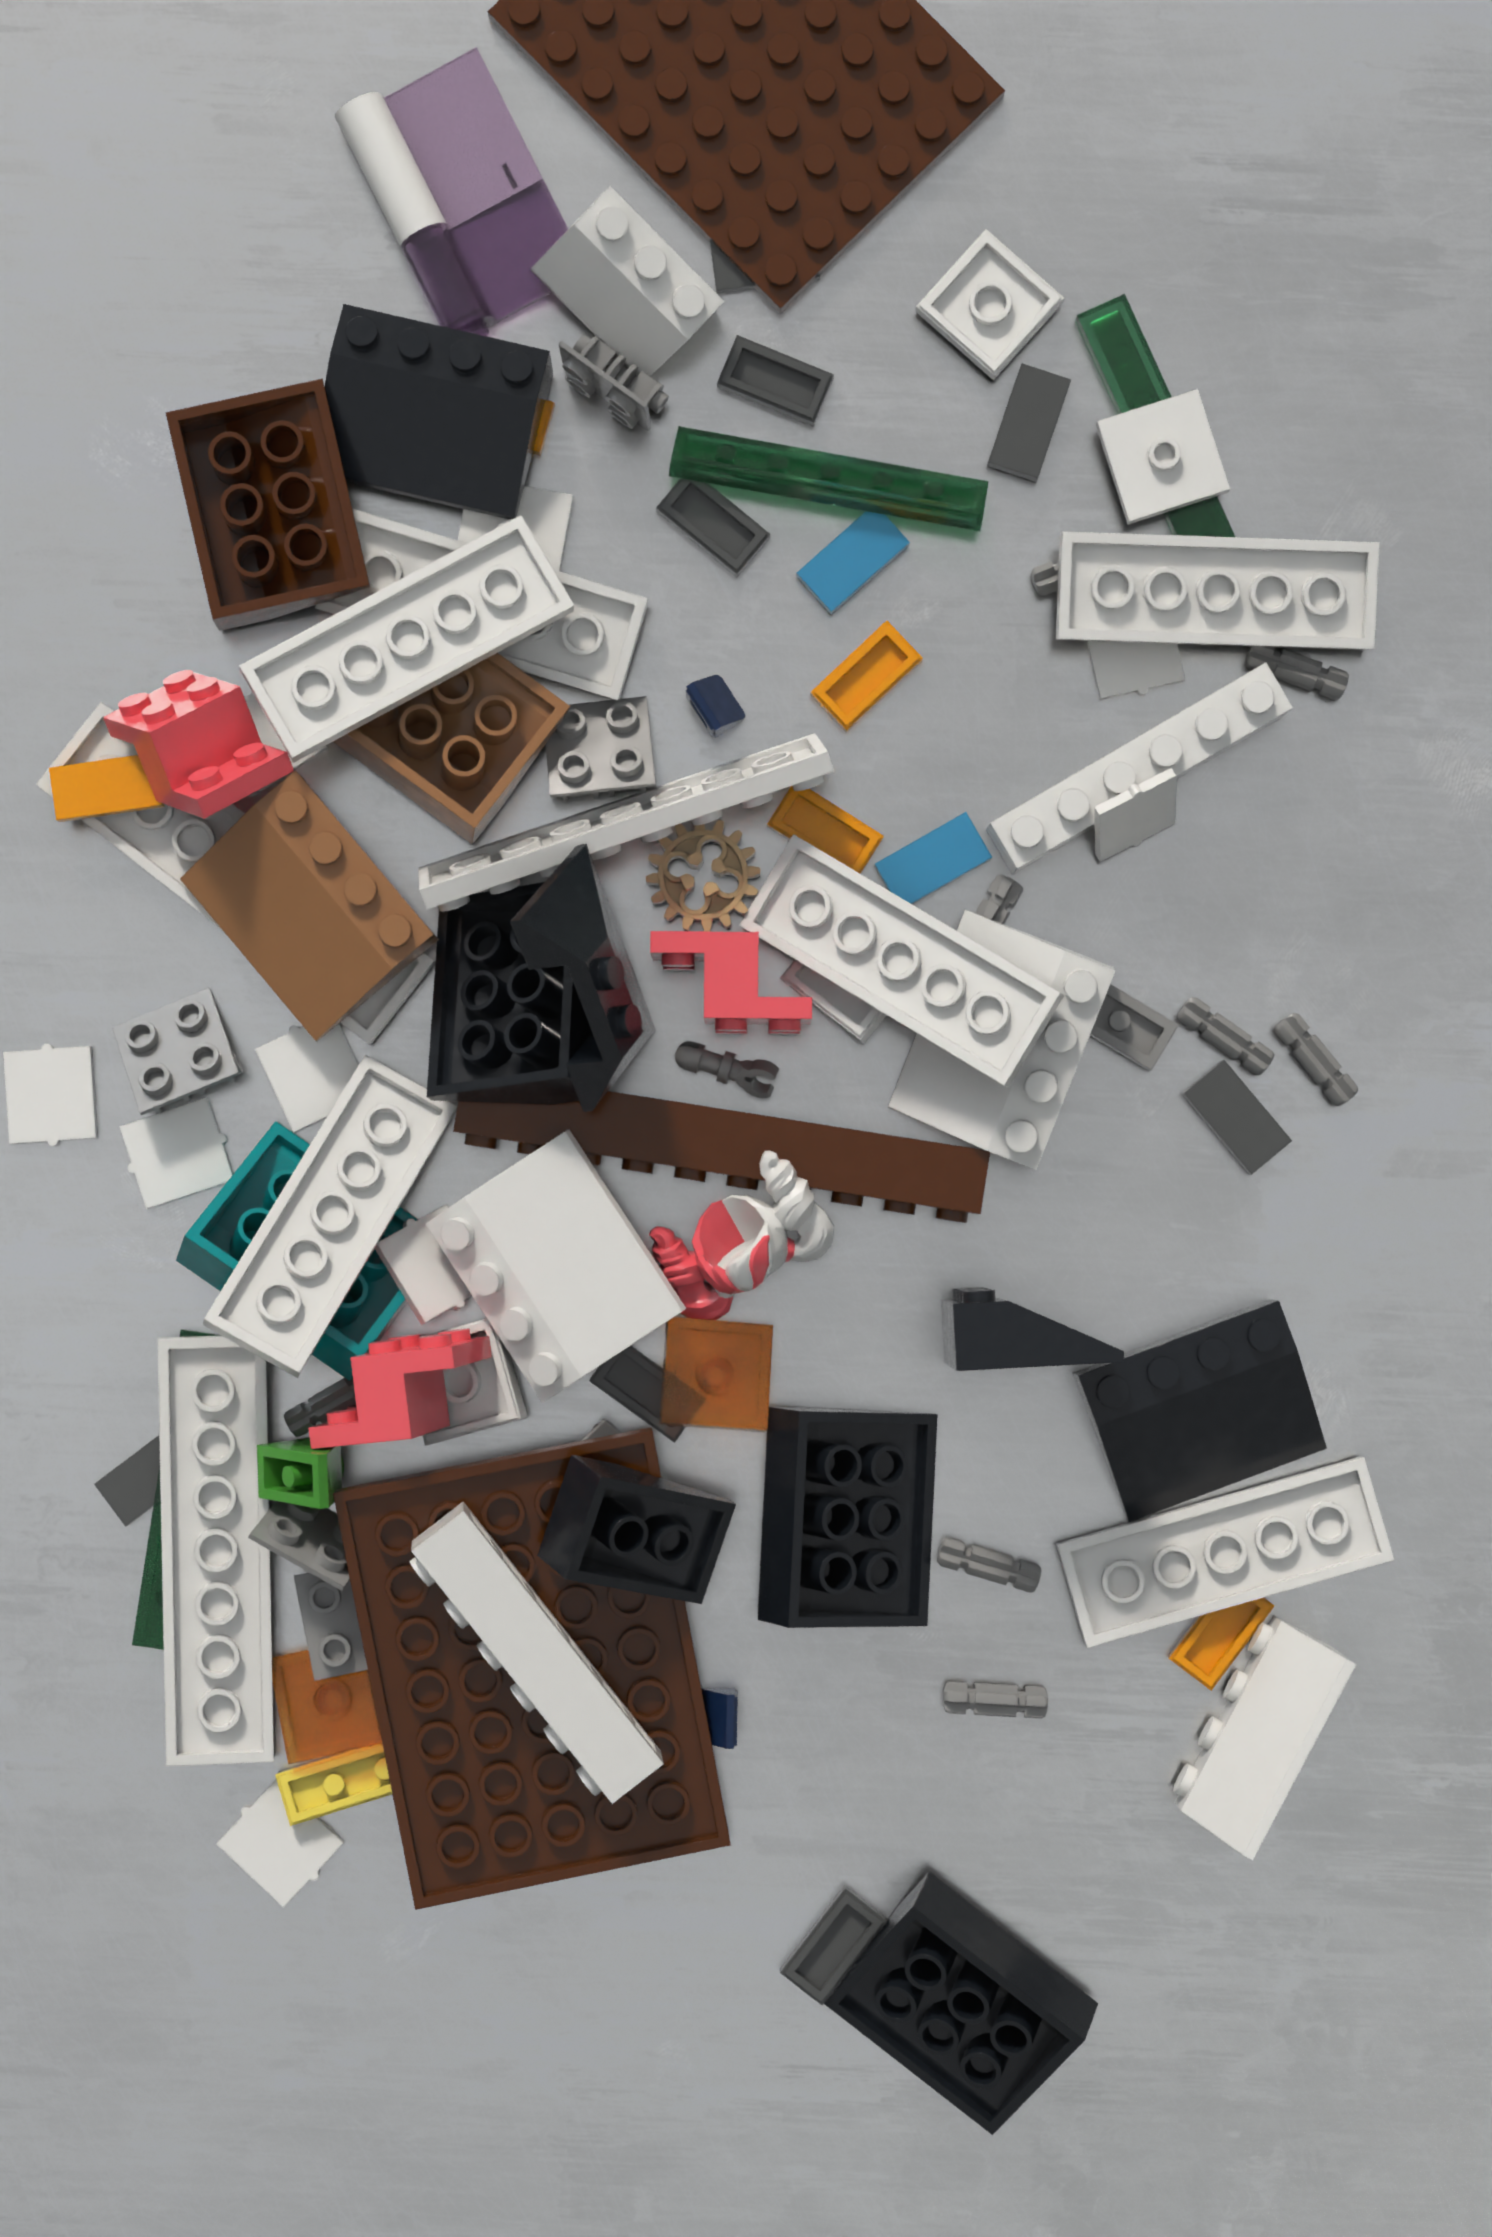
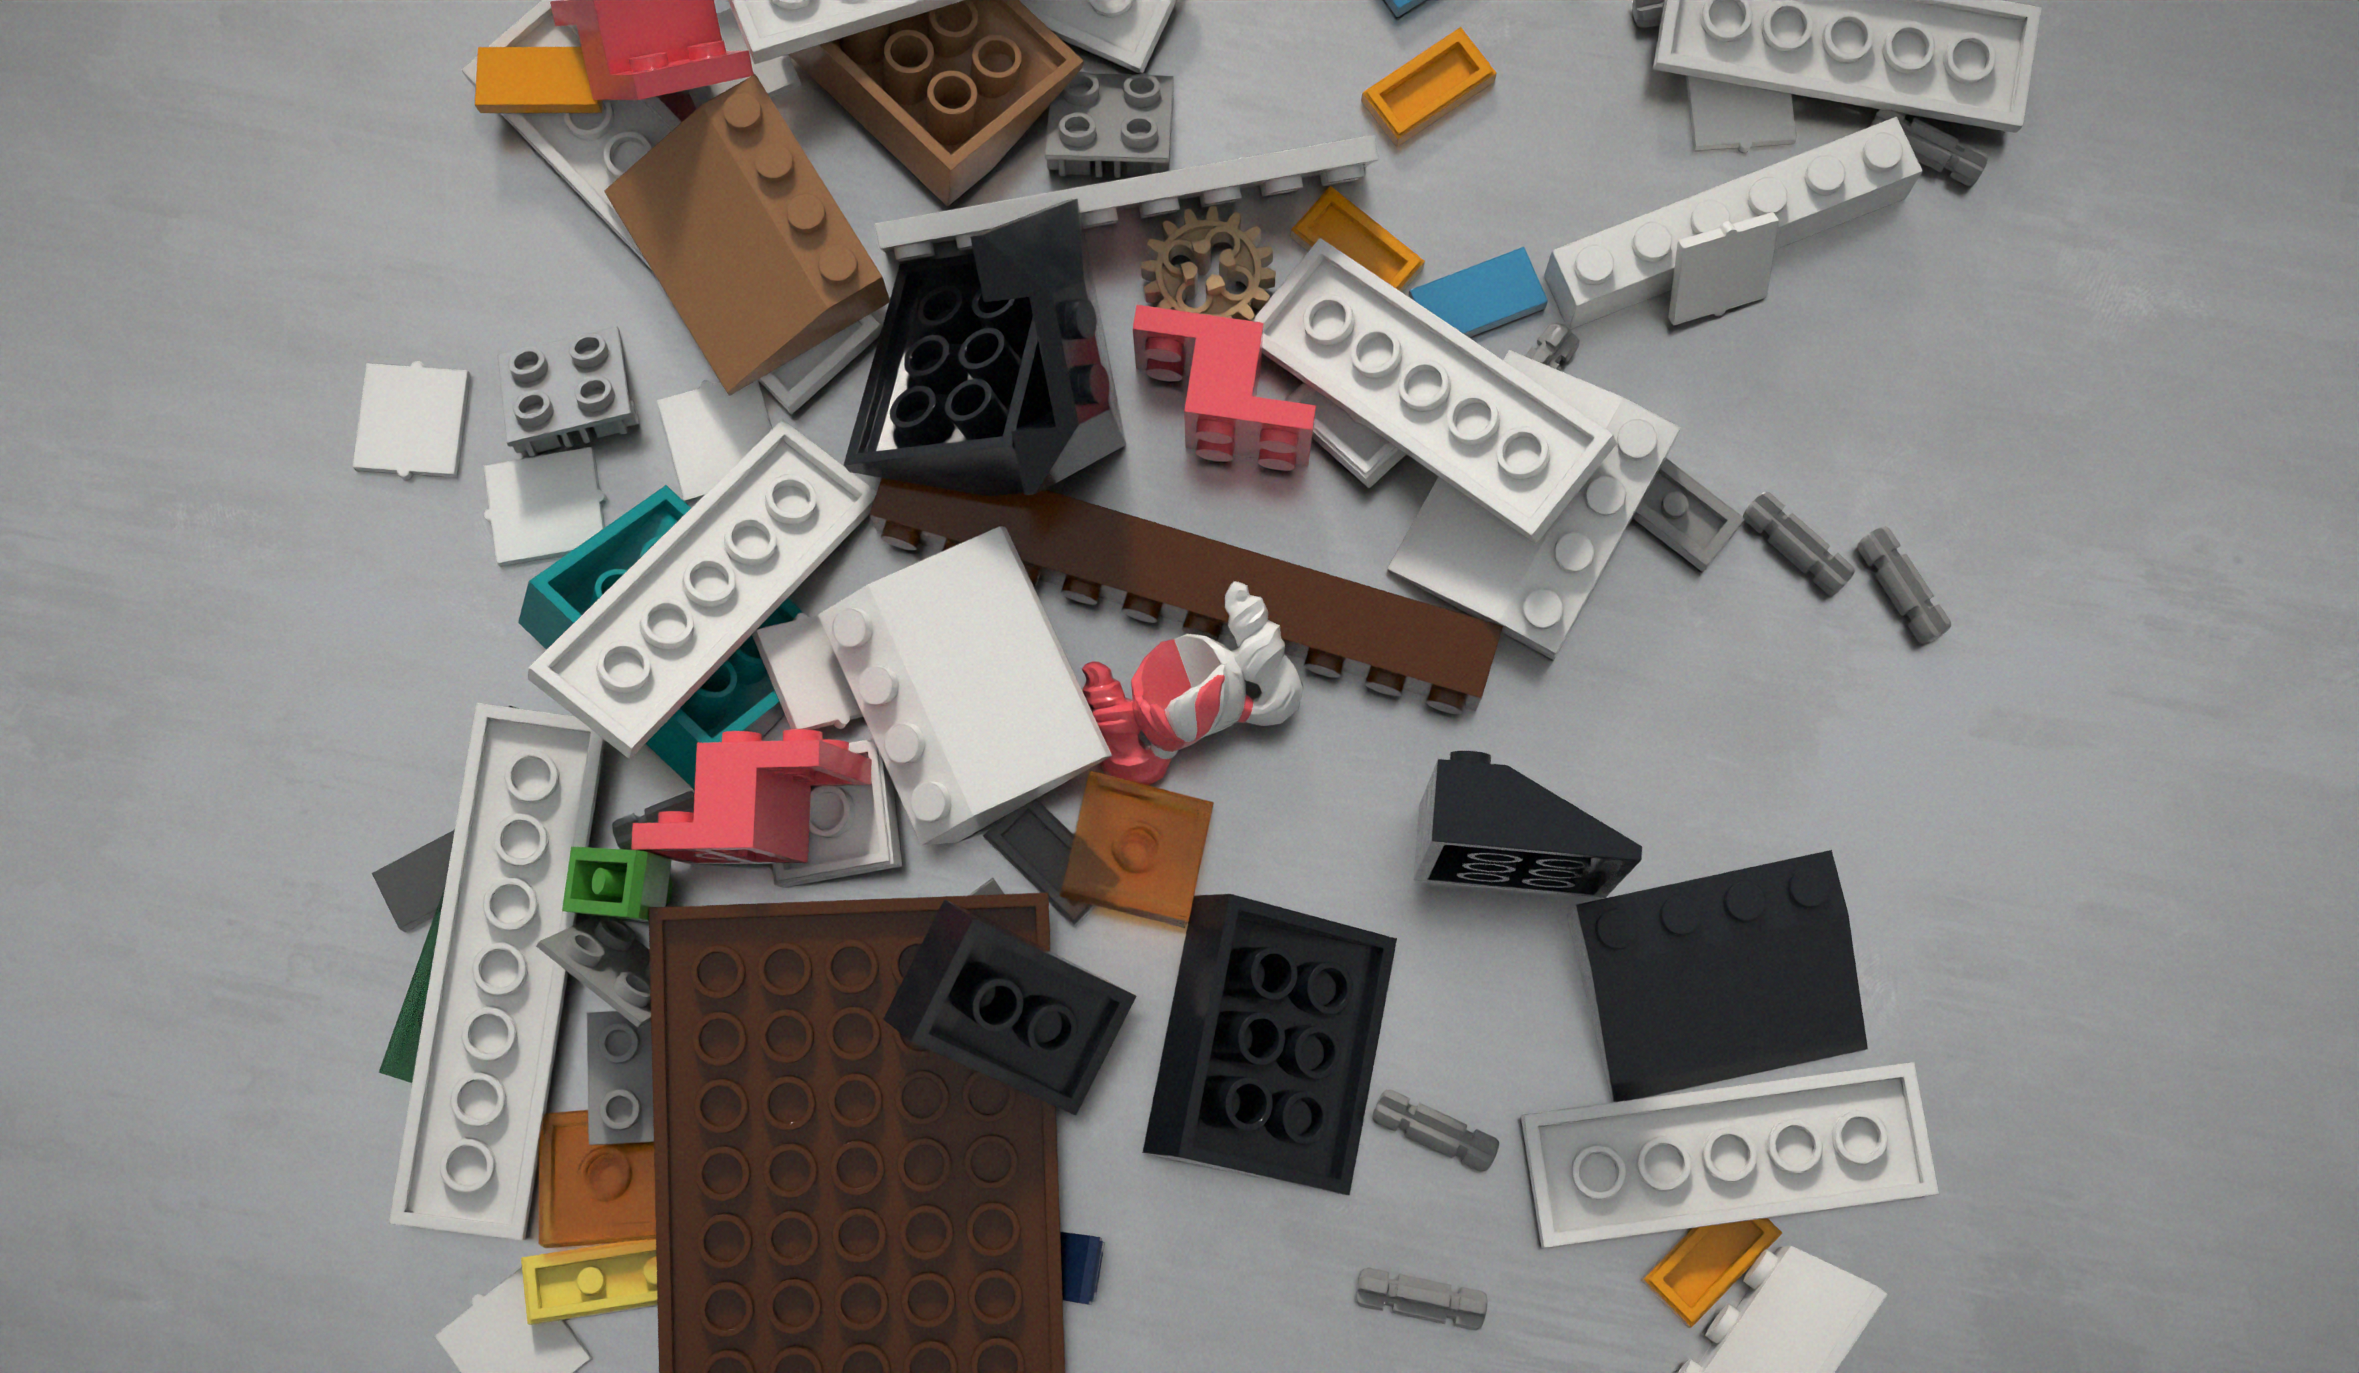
camera: 10 degrees right, 10 degrees down
white brick [410,1501,664,1804] -> none
light grey piece [675,1041,779,1098] -> none
dark blue slope [685,675,745,738] -> none
dark grey tile [1182,1060,1292,1175] -> none

